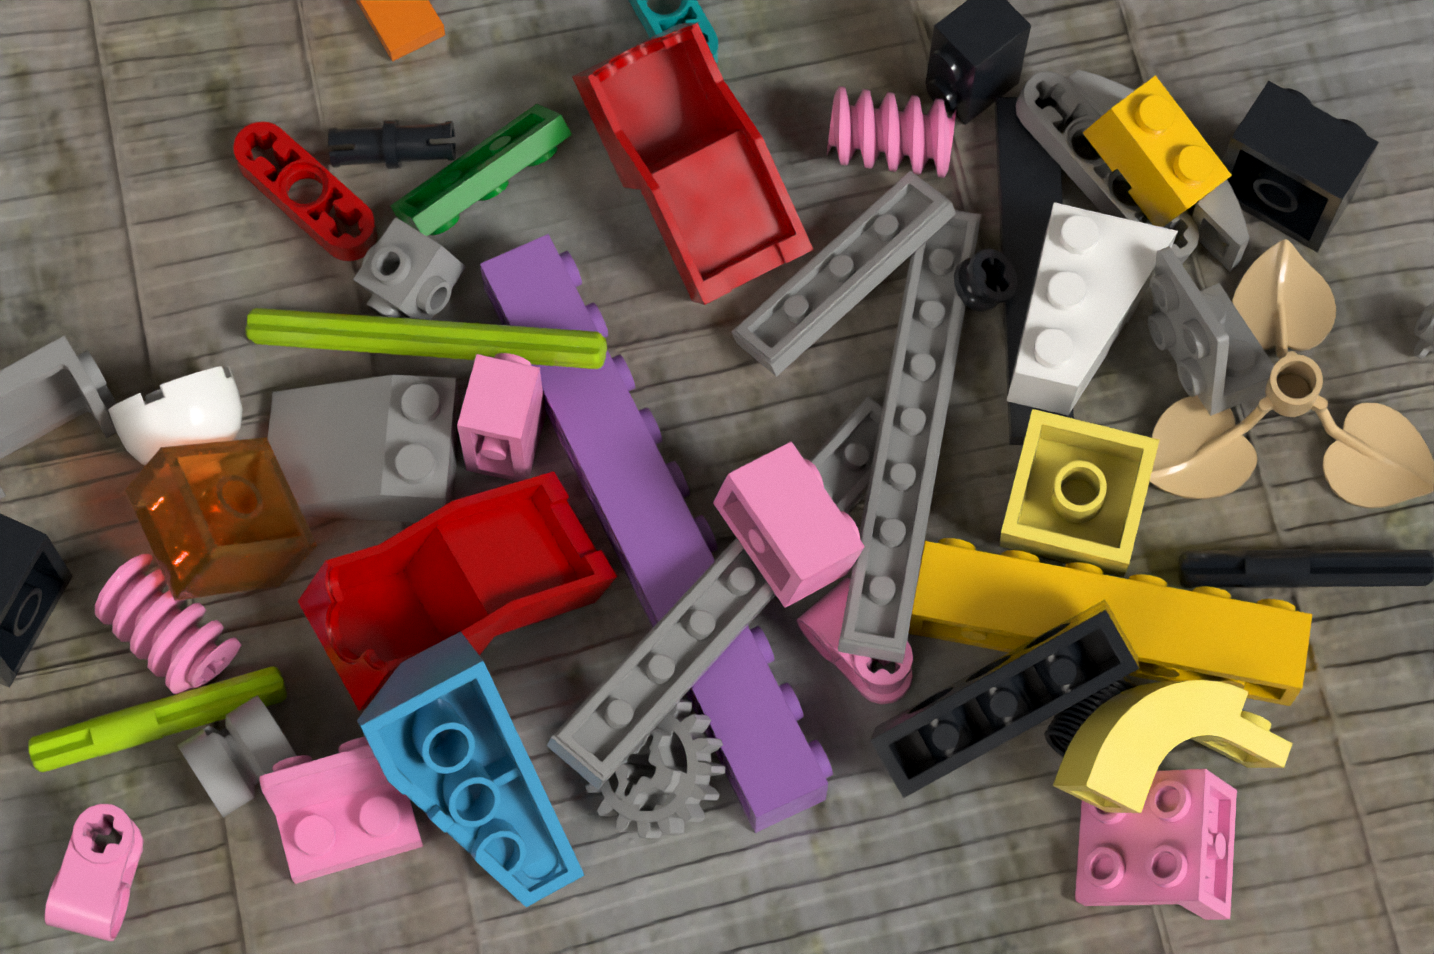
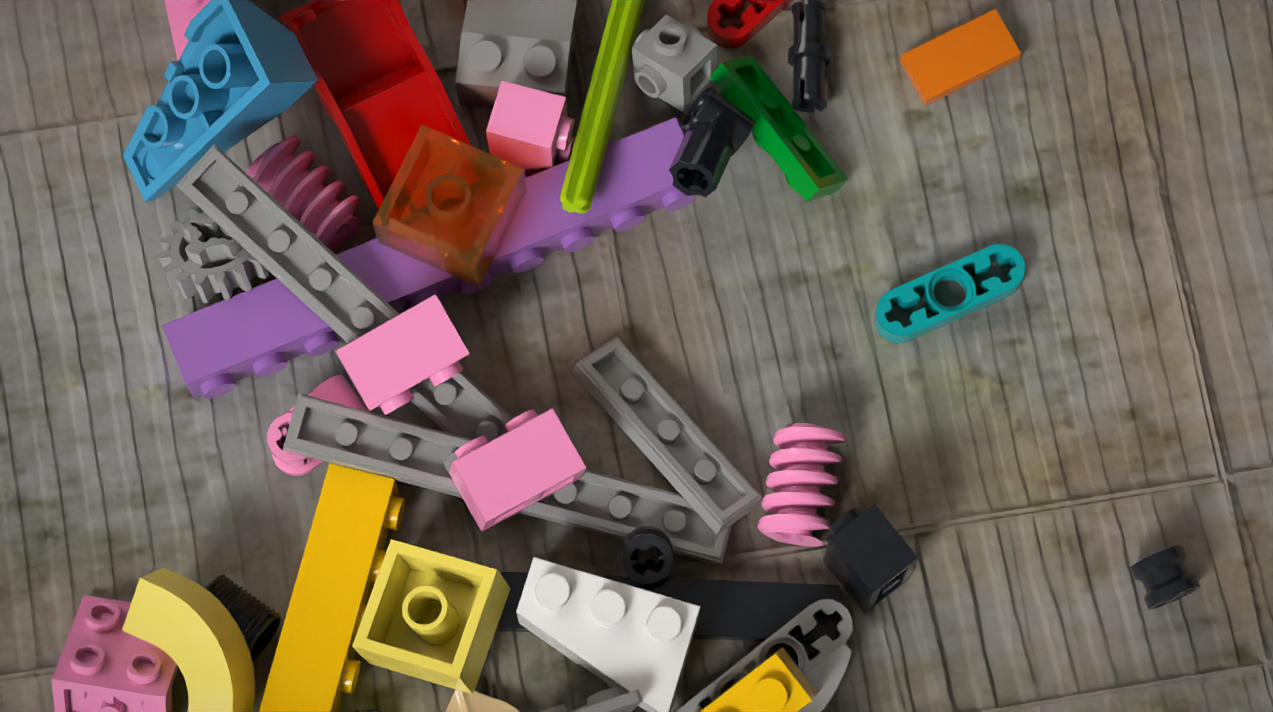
camera: 95 degrees right, 5 degrees up
red piece [572,22,814,305] -> none
black brick [870,600,1139,798] -> none
none -> bright pink piece [246,136,360,252]
none -> clear orange brick [373,125,527,287]
none -> bright pink brick [449,408,586,532]
none -> black piece [669,87,755,197]

